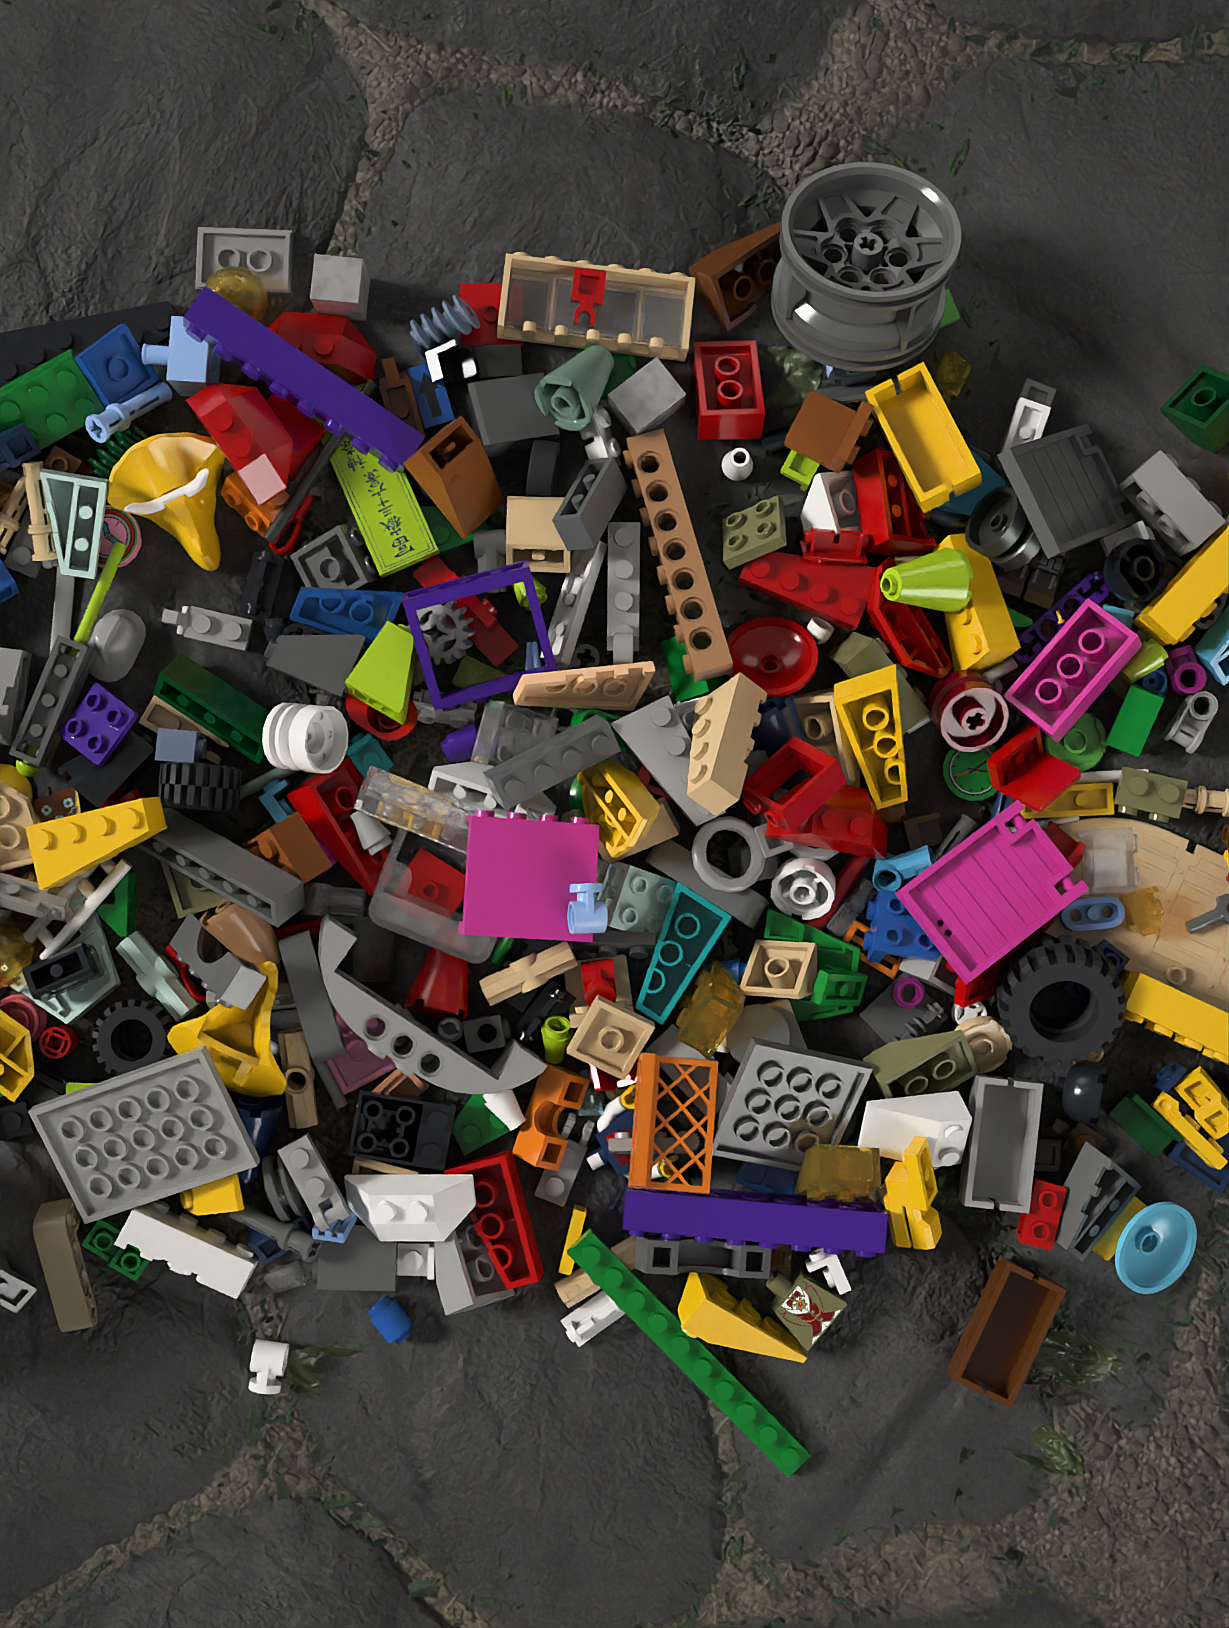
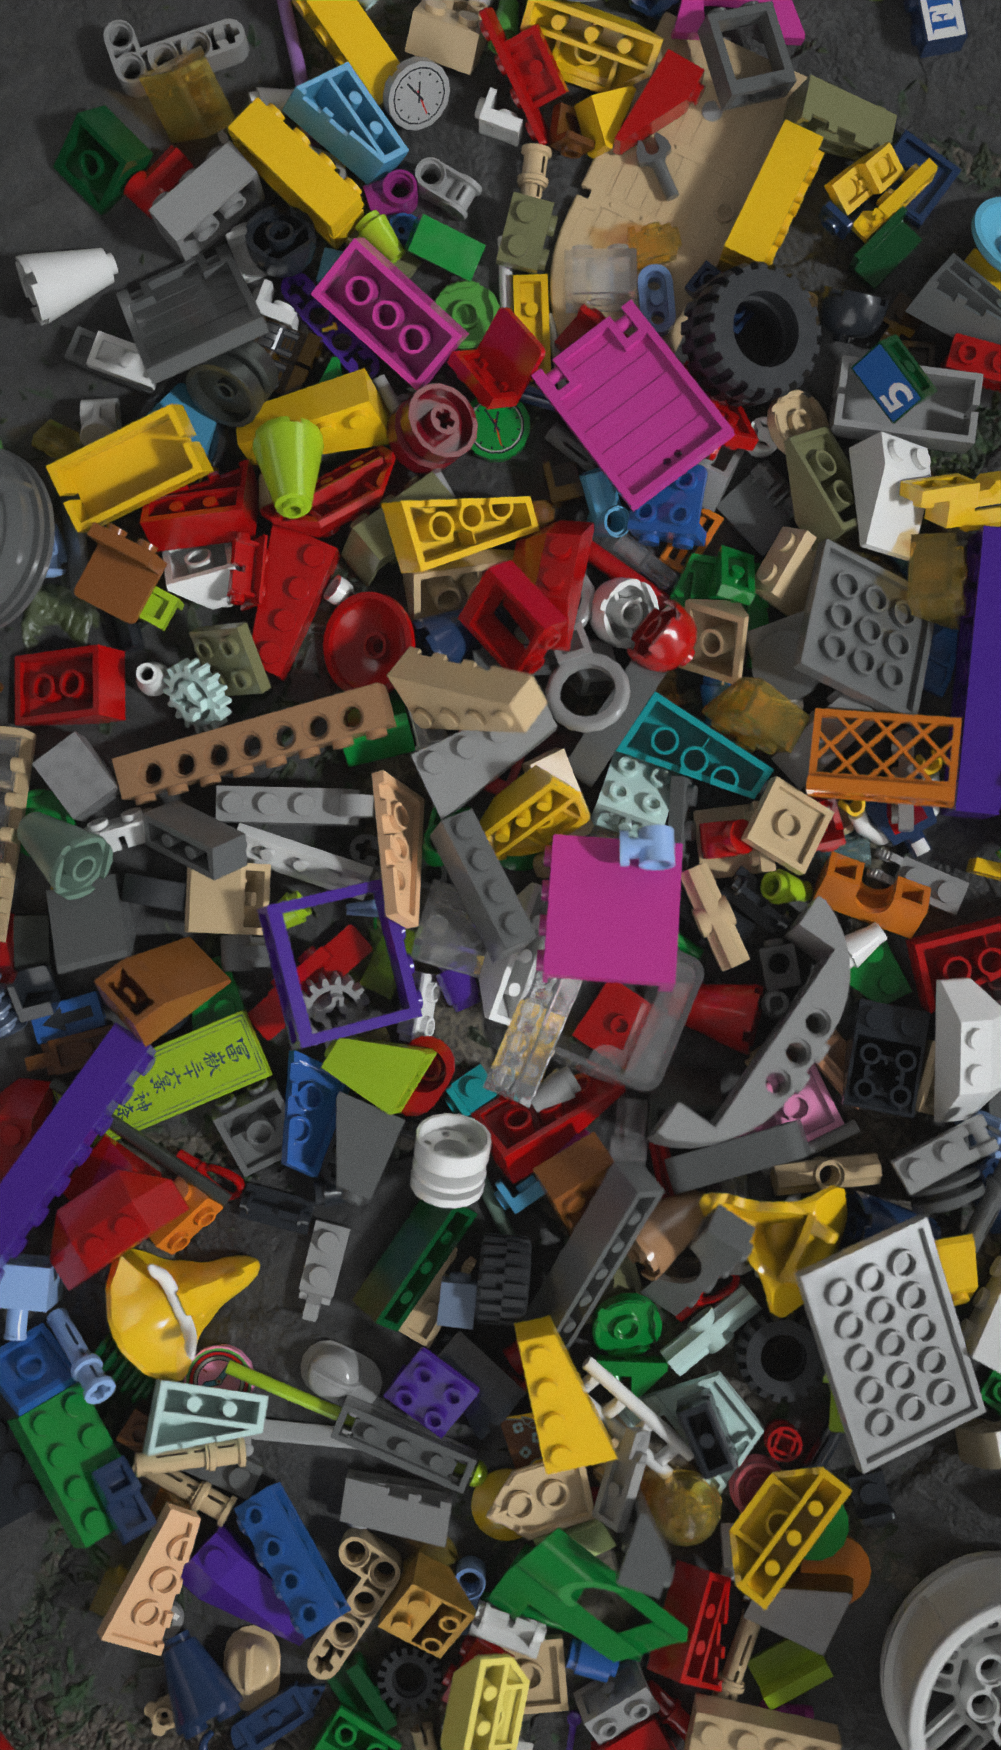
camera: 80 degrees left, 0 degrees up
magenta plate [893,977,925,1009] -> none
none -> white cone [15,248,118,326]
none -> white piece [80,398,122,446]
none -> red piece [124,145,194,219]
none -> light aqua gear [163,658,232,733]
none -> white bracket [252,279,300,330]
none -> green tile [590,1293,662,1358]
none -> red cylinder [627,600,697,672]
none -> tan bracket [755,526,817,617]
none -> panel [851,334,938,424]

